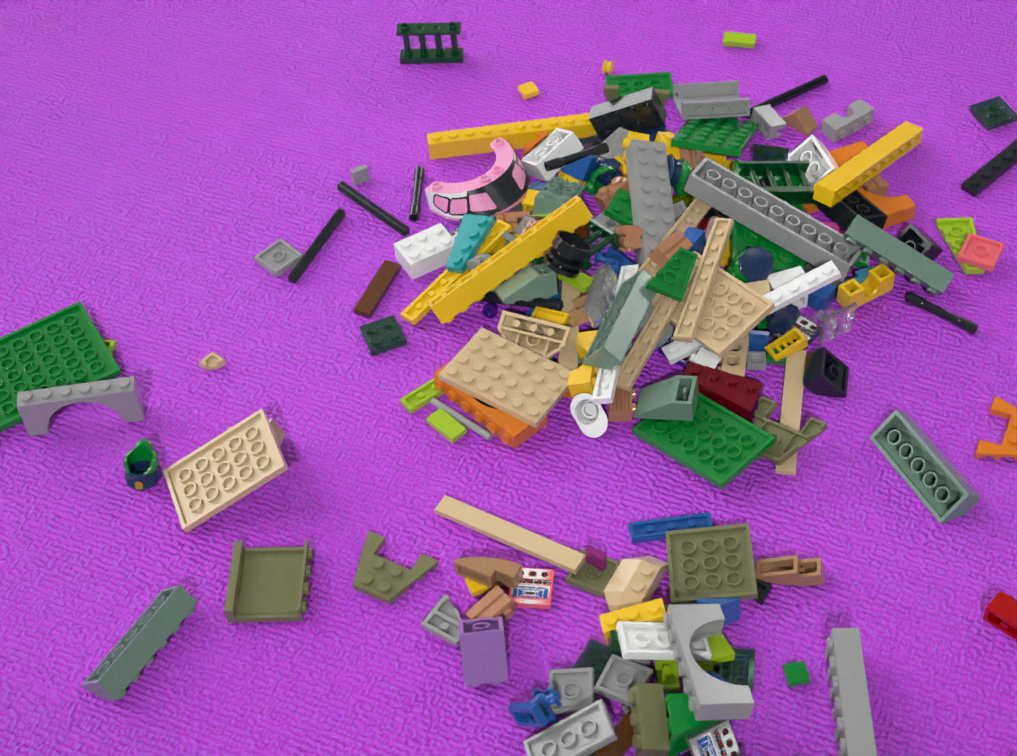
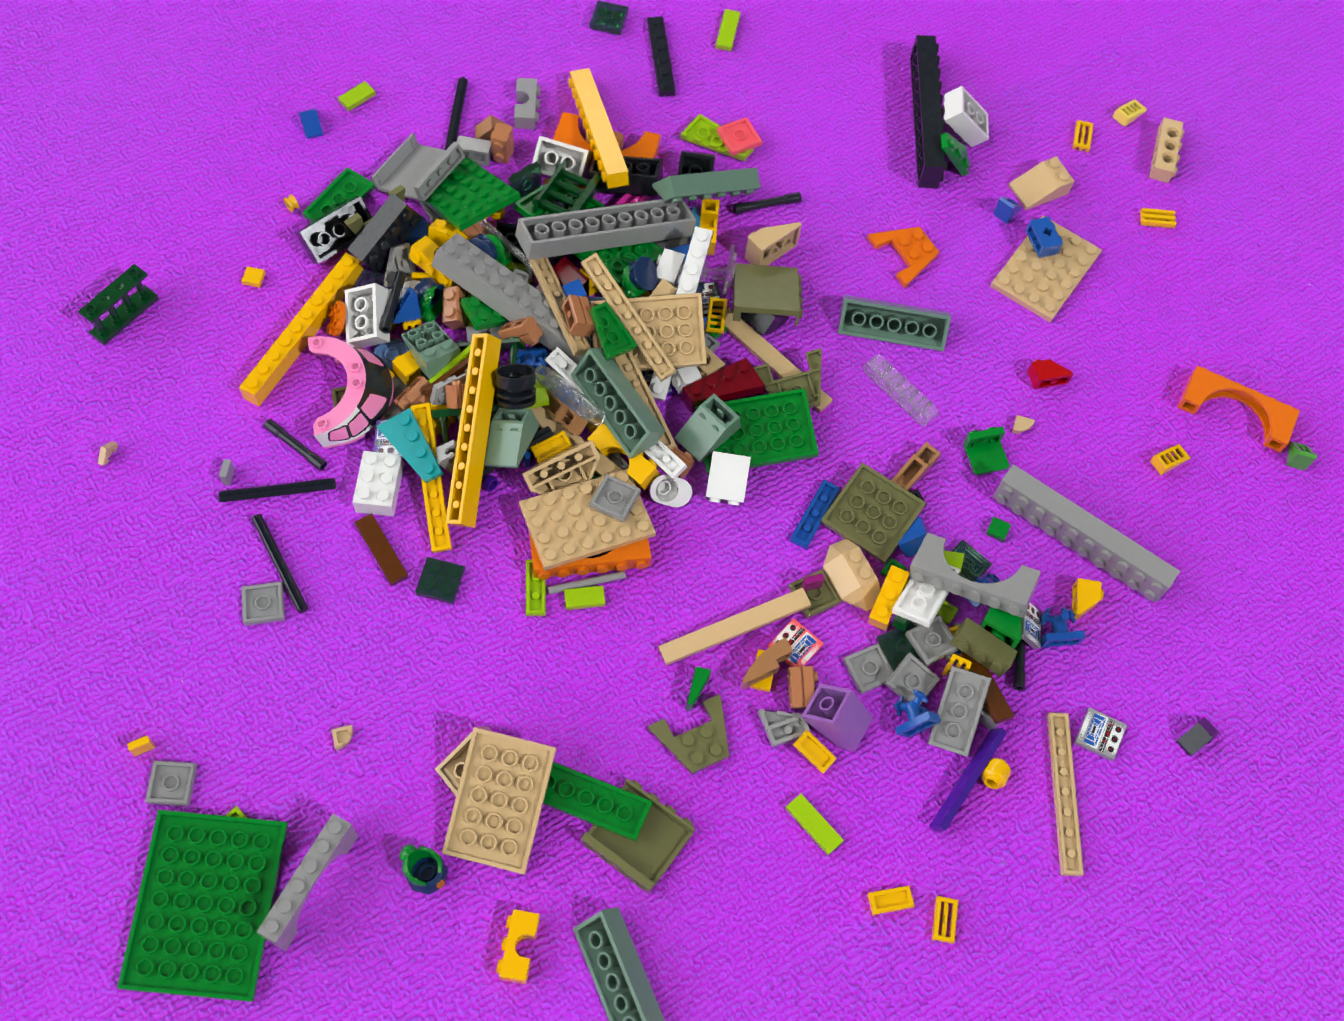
camera: 65 degrees left, 15 degrees up
none -> tile [98,441,118,466]
none -> yellow tile [127,735,155,756]
none -> light grey tile [145,761,198,807]
none -> brick [295,196,372,264]
none -> blue slope [298,108,323,139]
none -> nougat brick [490,122,514,164]
none -> yellow arch [496,909,540,984]
none -> green plate [543,762,653,842]
none -> light grey tile [589,474,641,523]
none -> green slope [686,667,711,711]
none -> white brick [706,451,751,506]
none -> olive panel [733,263,803,326]
none -> tan slope [745,222,802,265]
none -> lime tile [785,794,844,855]
none -> yellow tile [793,730,837,774]
none -> light grey tile [843,643,894,695]
none -> clear beam [862,354,939,426]
none -> yellow tile [942,654,972,676]
none -> green bracket [963,426,1009,476]
none -> tan tile [1012,415,1035,434]

